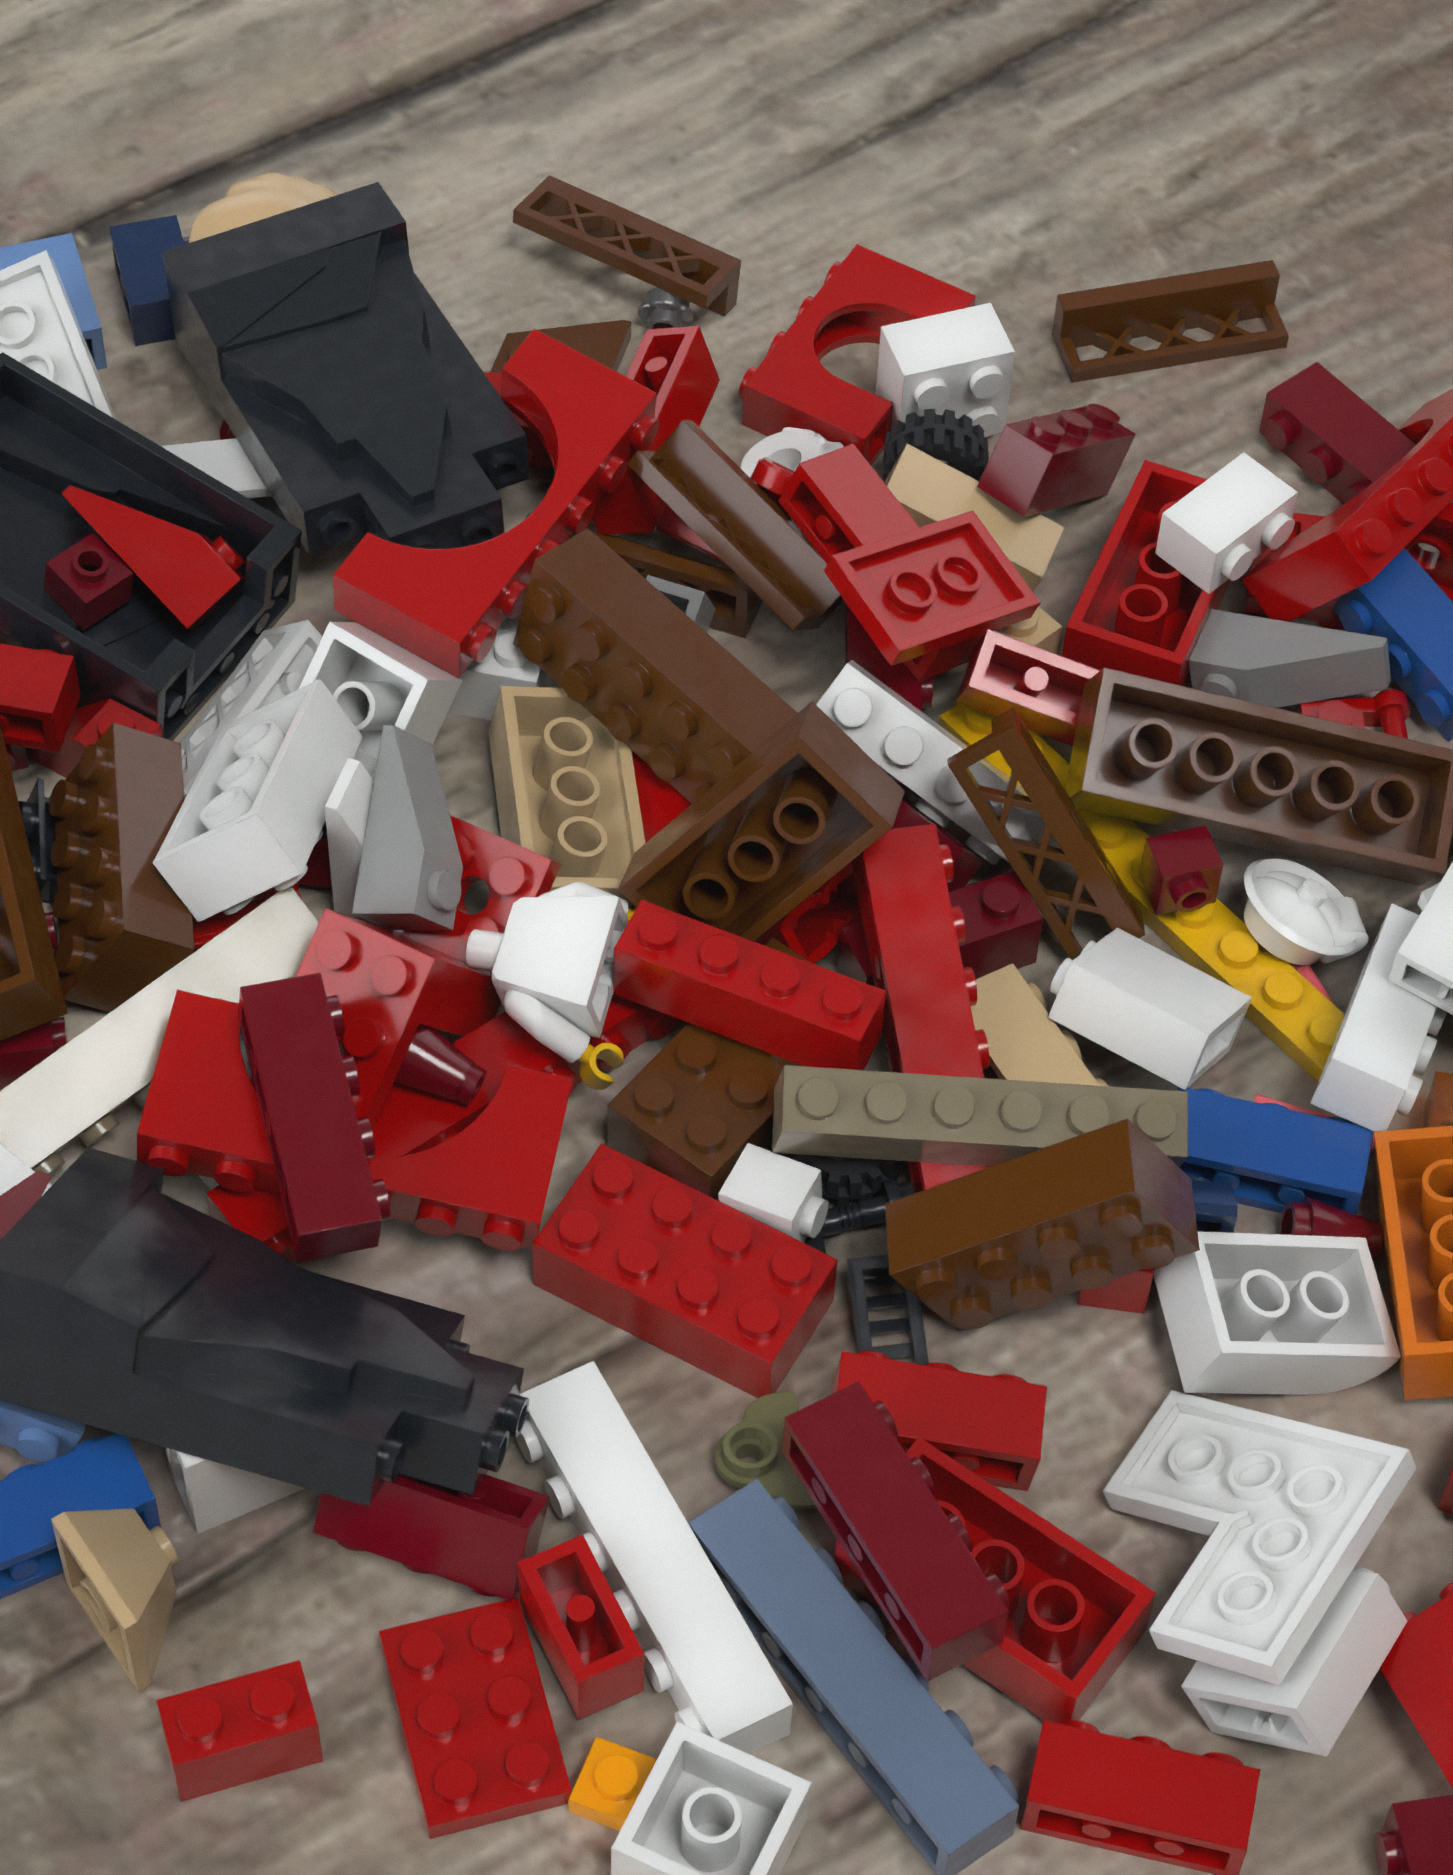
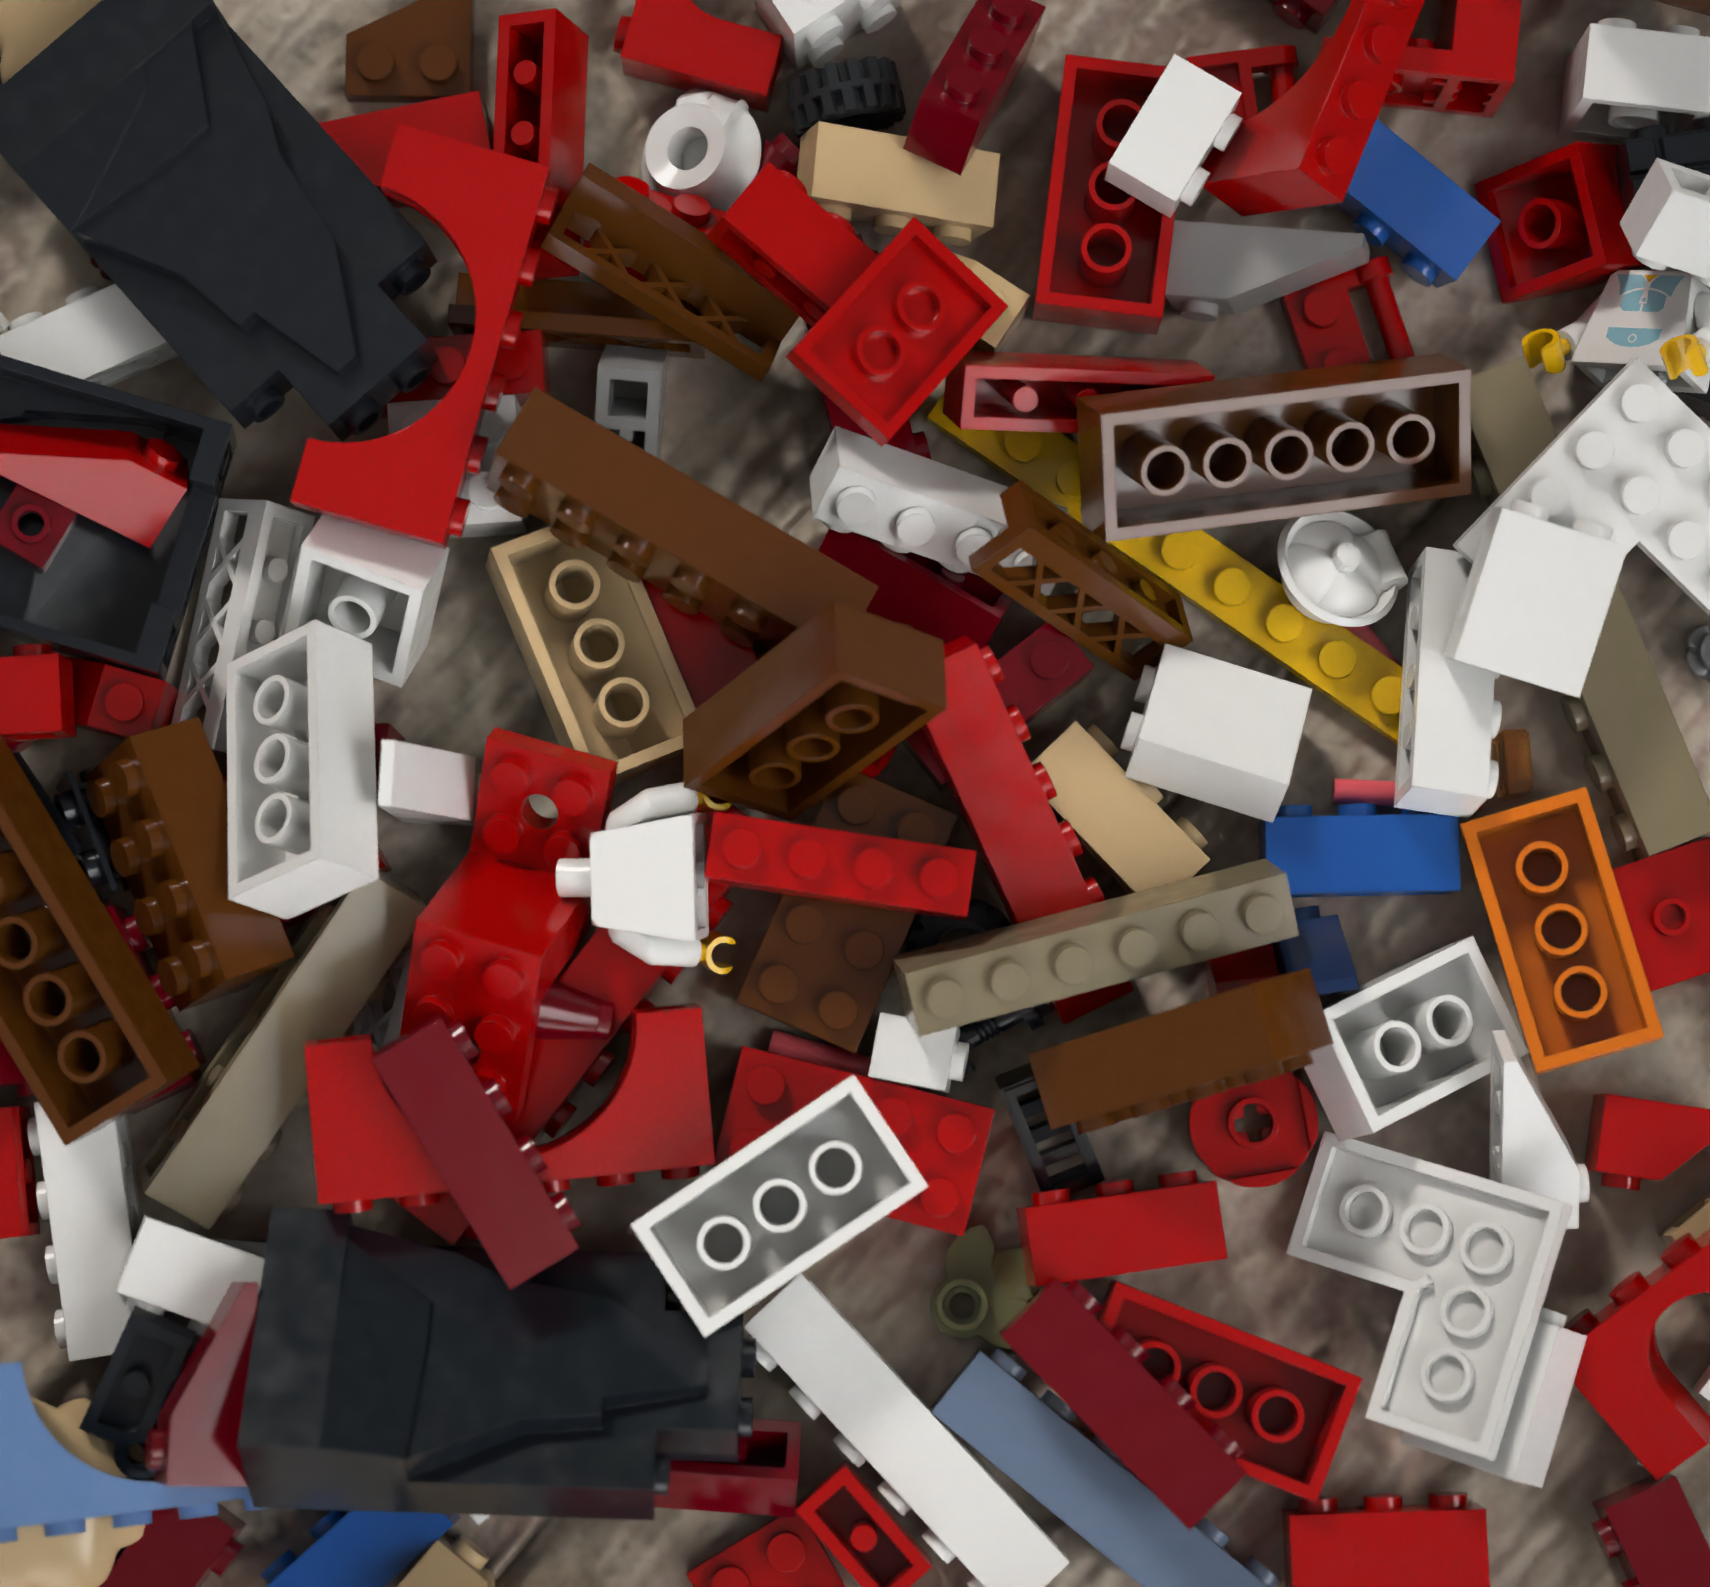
camera: 10 degrees left, 30 degrees up
light grey slope [352,725,463,930] -> none
red tile [750,457,795,496] -> none
dark red plate [1139,825,1224,915] -> none
dark red cone [1279,1197,1383,1261] -> none
none -> white brick [630,1075,929,1337]
none -> red plate [1187,1071,1318,1188]
none -> white slope [1489,1030,1590,1229]

